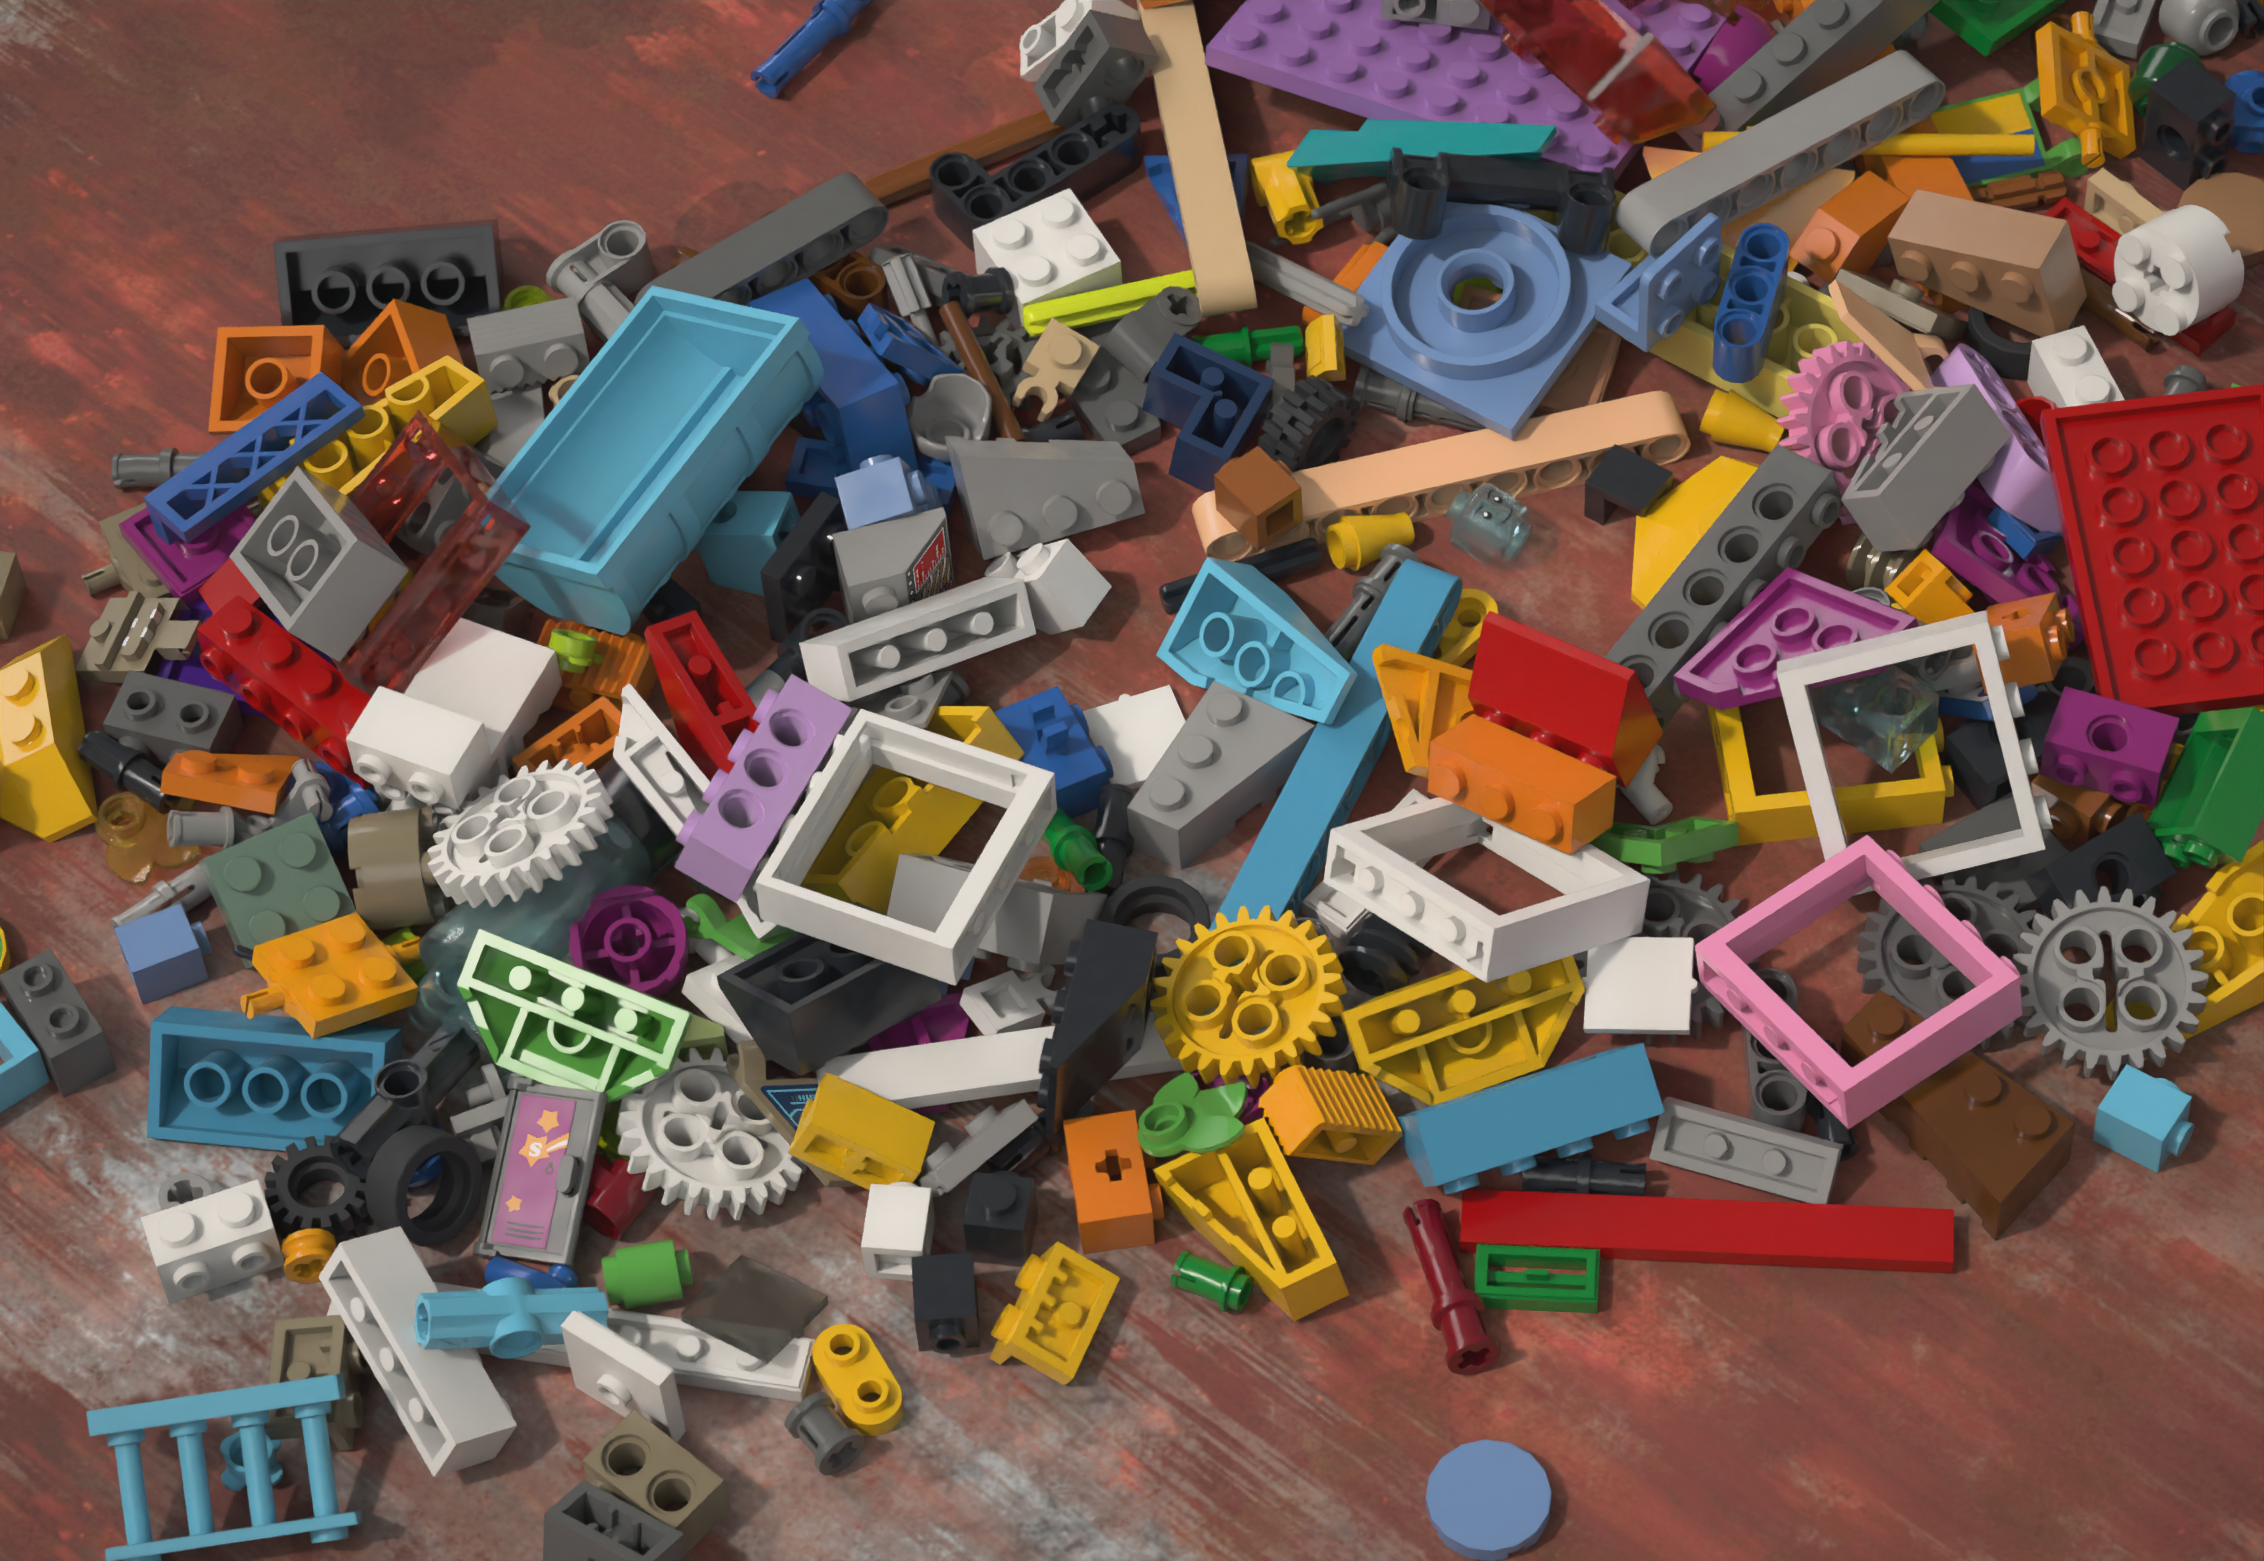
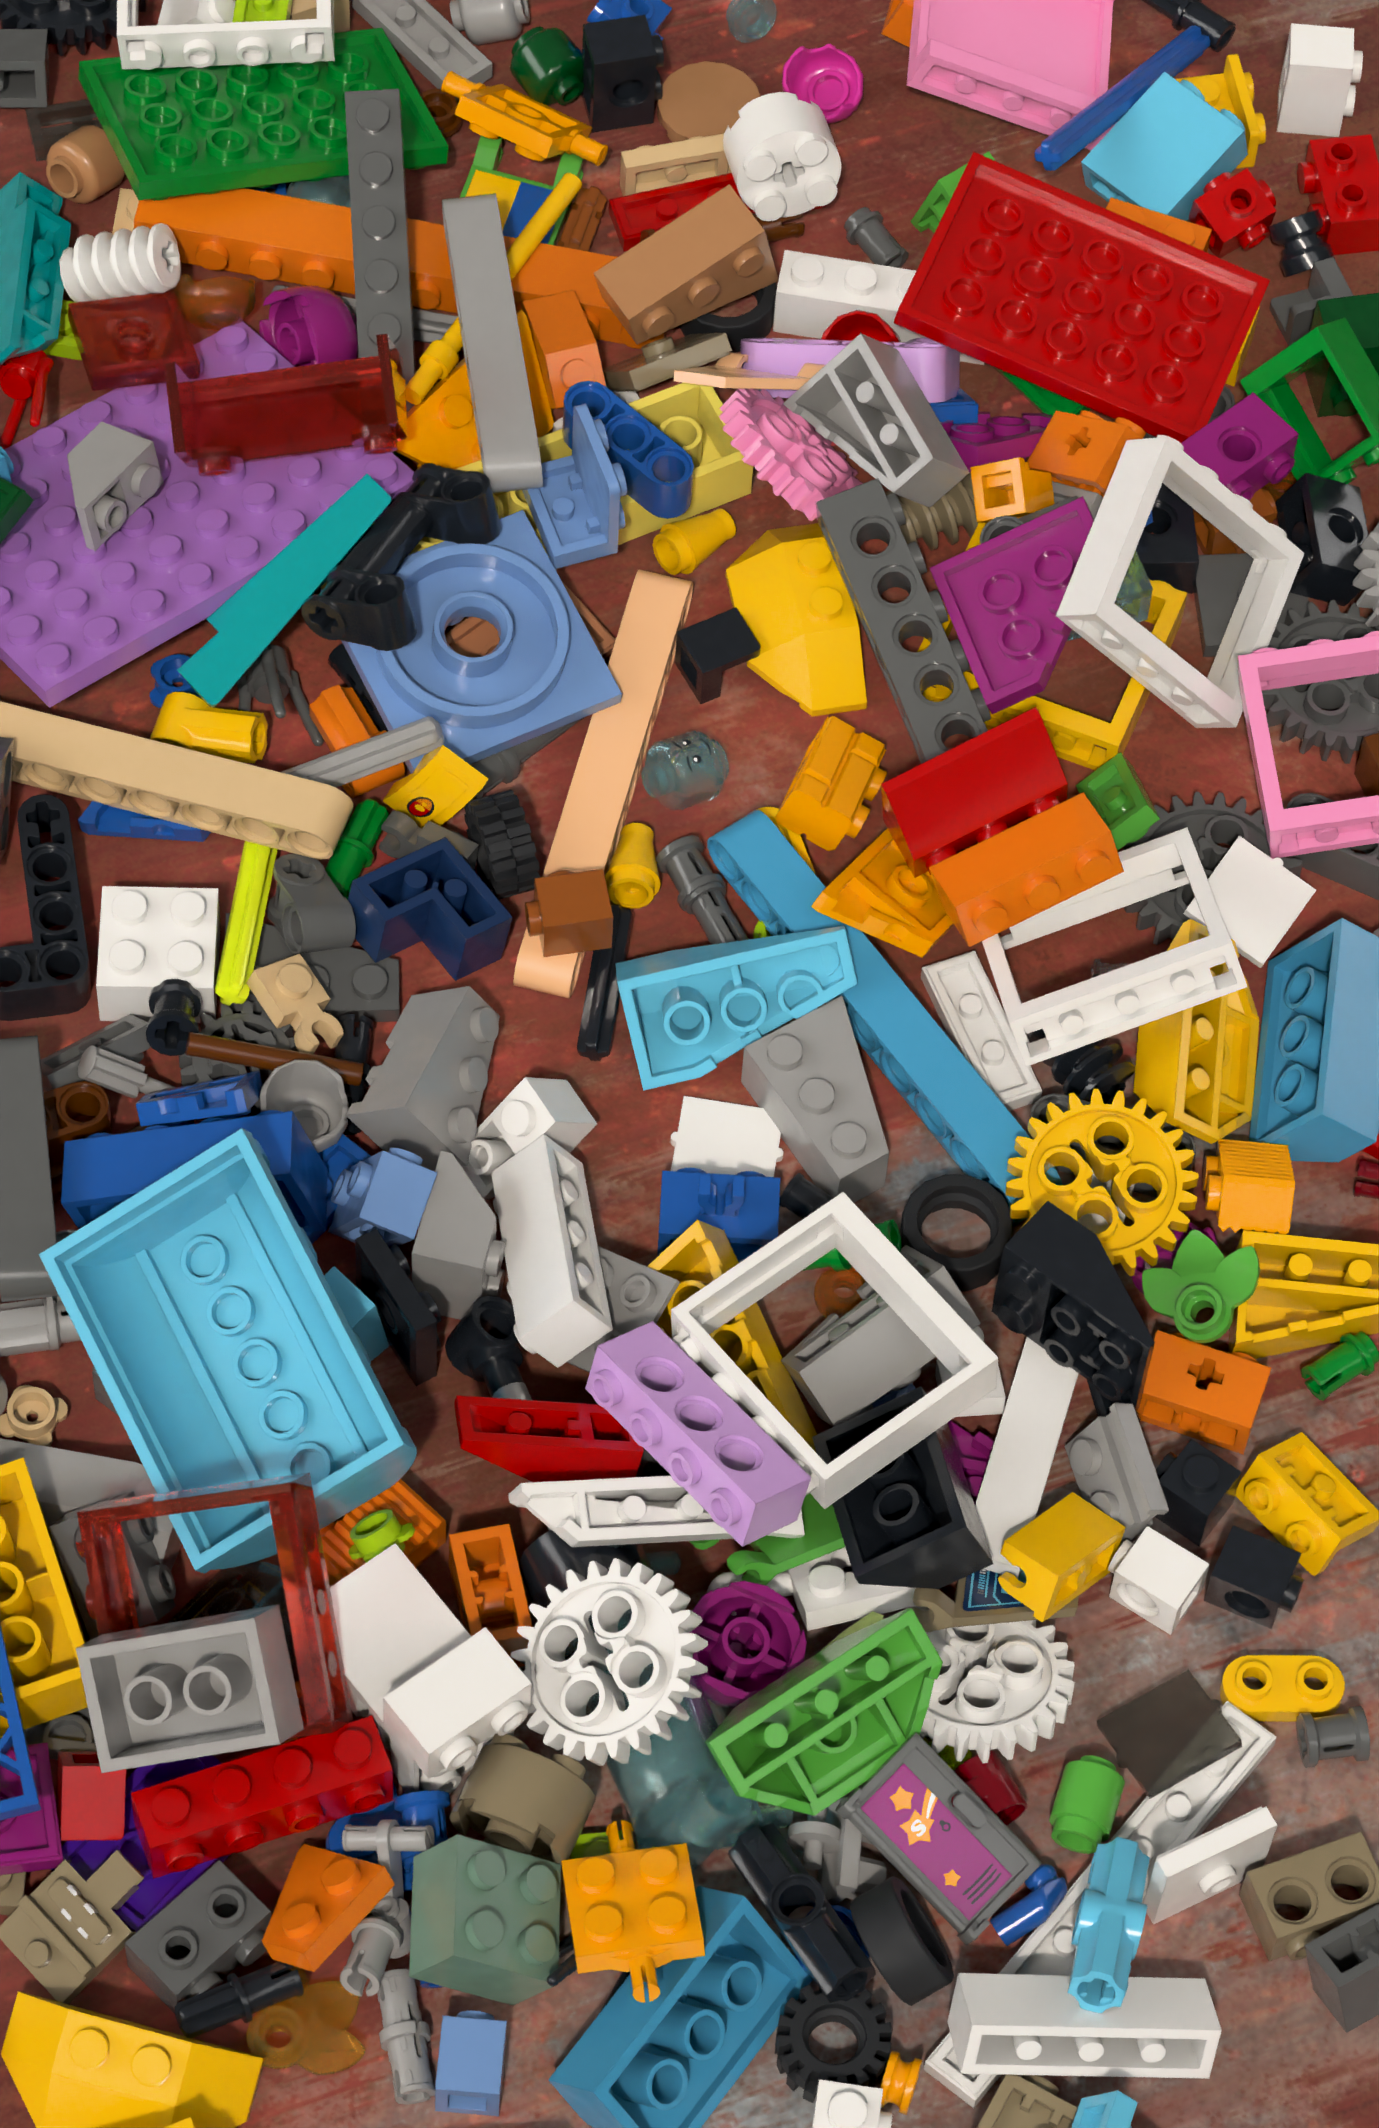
camera: 70 degrees left, 5 degrees up
none -> light orange brick [775,716,887,851]

